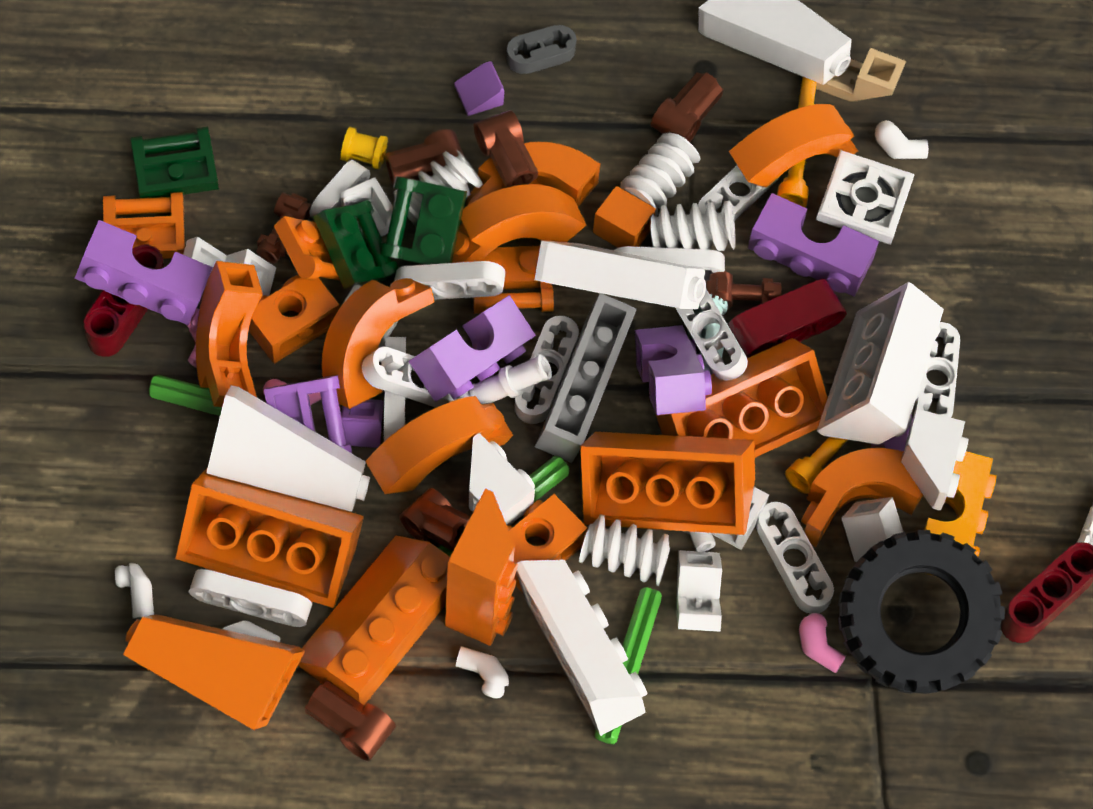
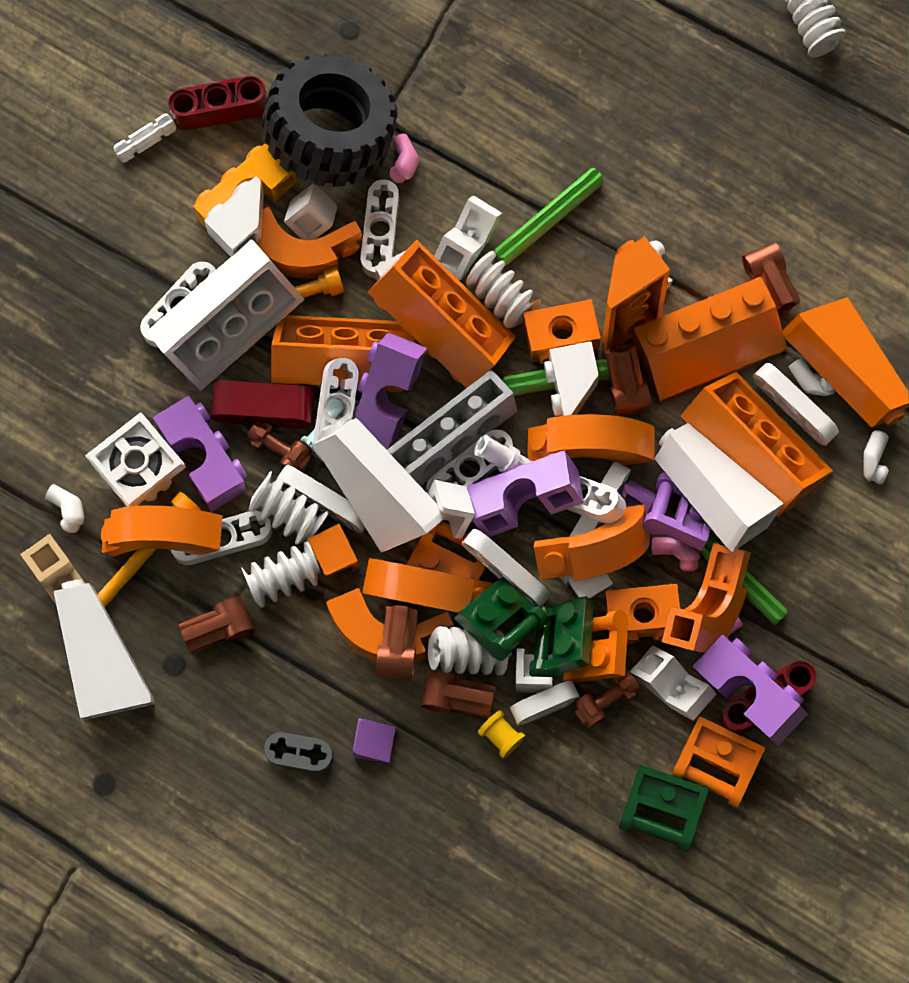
camera: 140 degrees left, 10 degrees up
white slope [516,560,647,736] -> none
none -> white panel [427,480,475,539]

